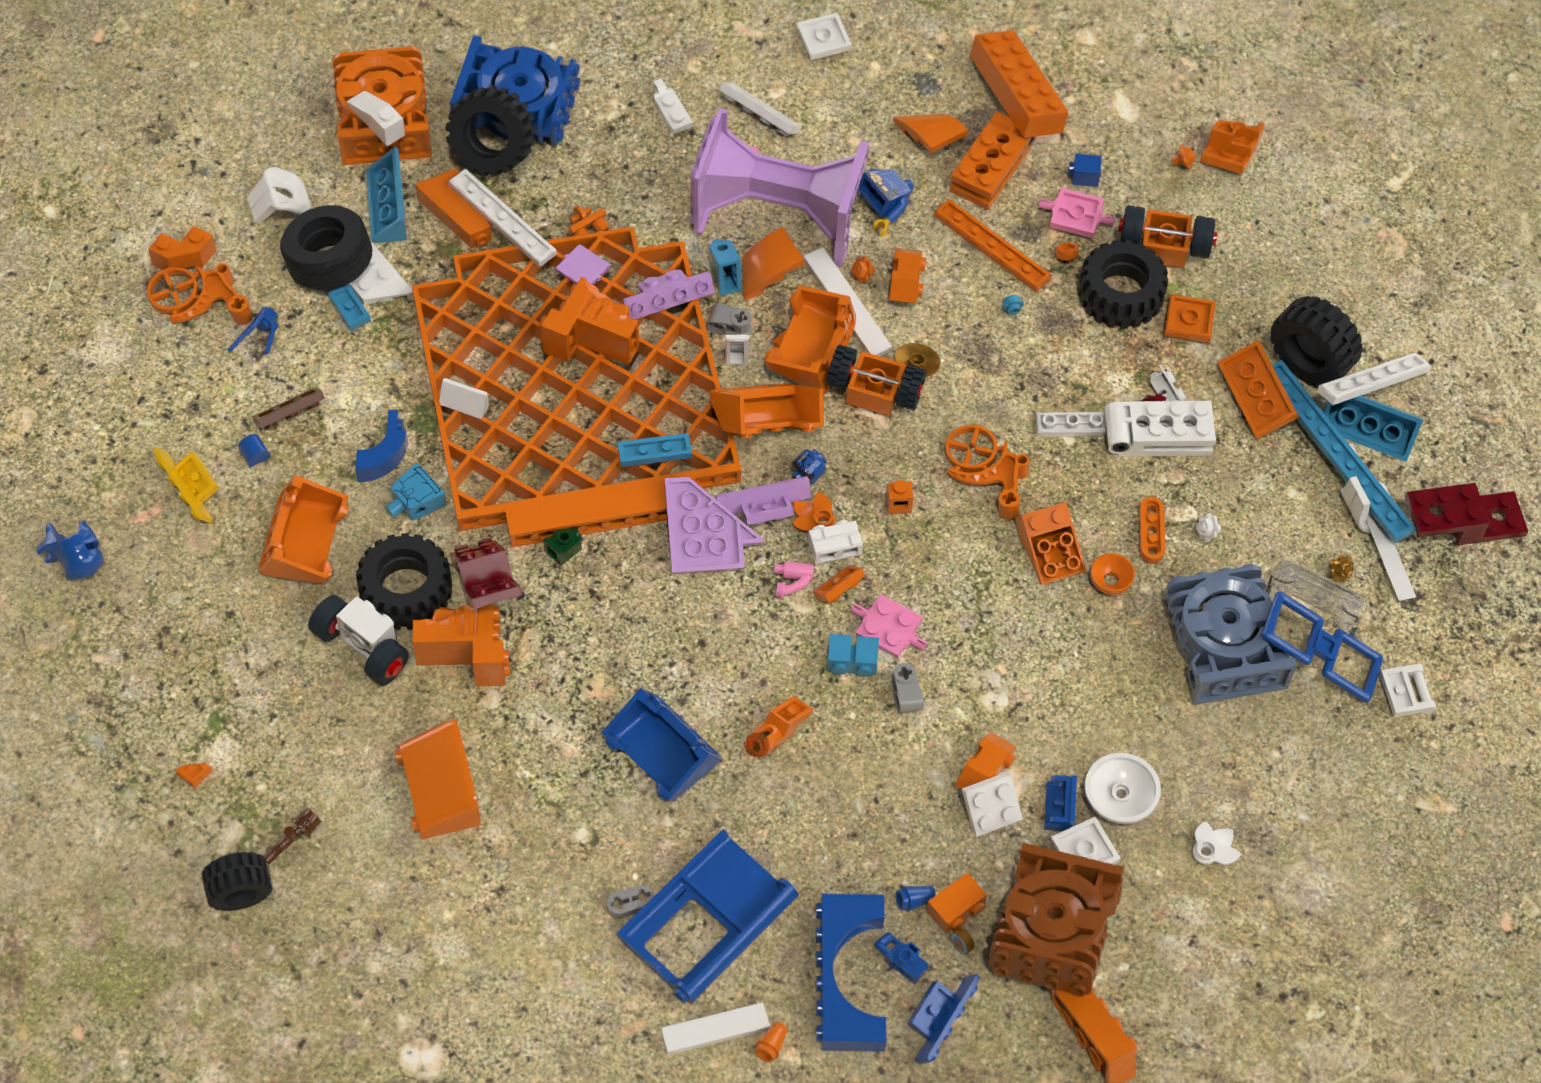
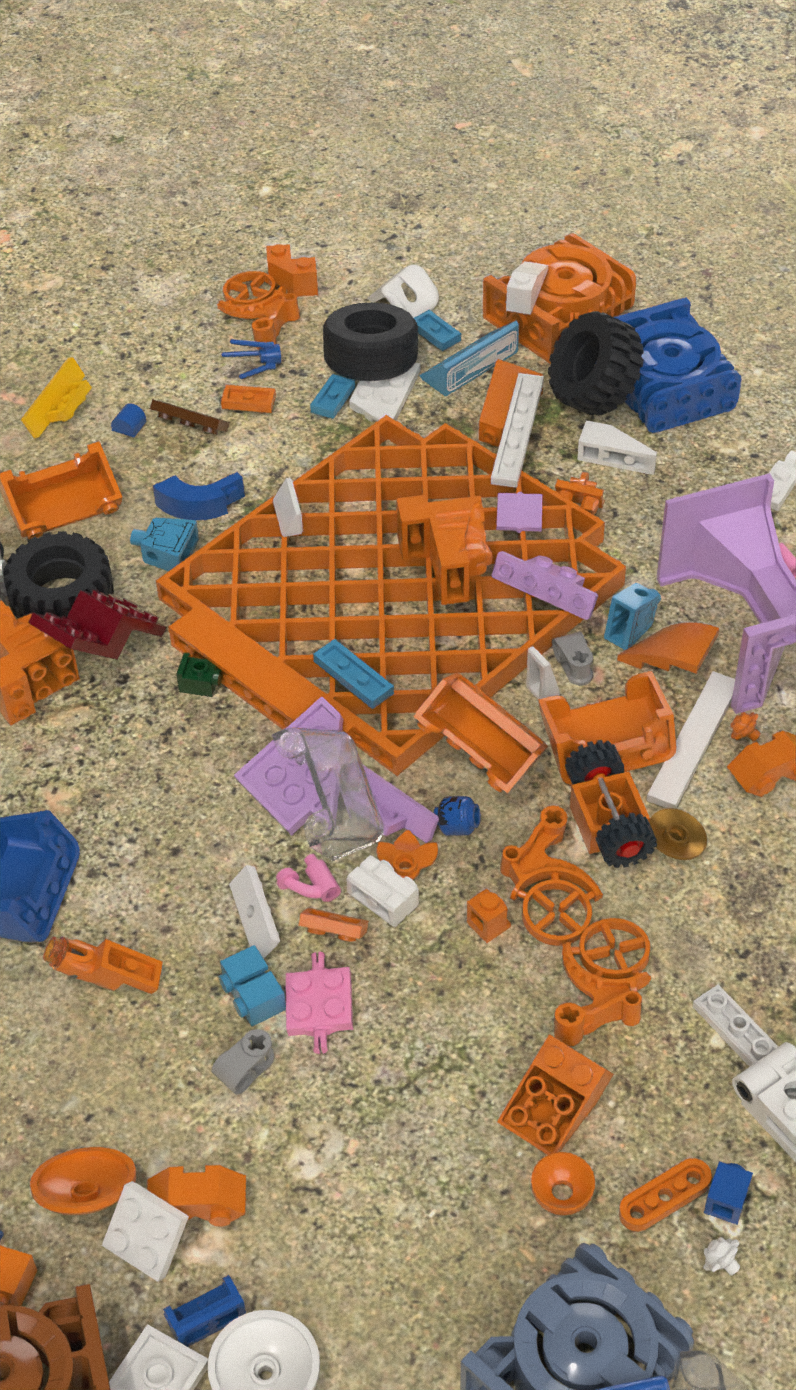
camera: 60 degrees right, 10 degrees down
none -> orange dish [30,1147,136,1215]
none -> orange plate [221,385,276,413]
none -> white tile [229,865,280,959]
none -> clear windscreen [272,727,384,861]
none -> dark azure plate [414,310,461,351]
none -> orange piece [500,805,603,946]
none -> white slope [577,420,657,475]
none -> blue brick [704,1161,753,1225]

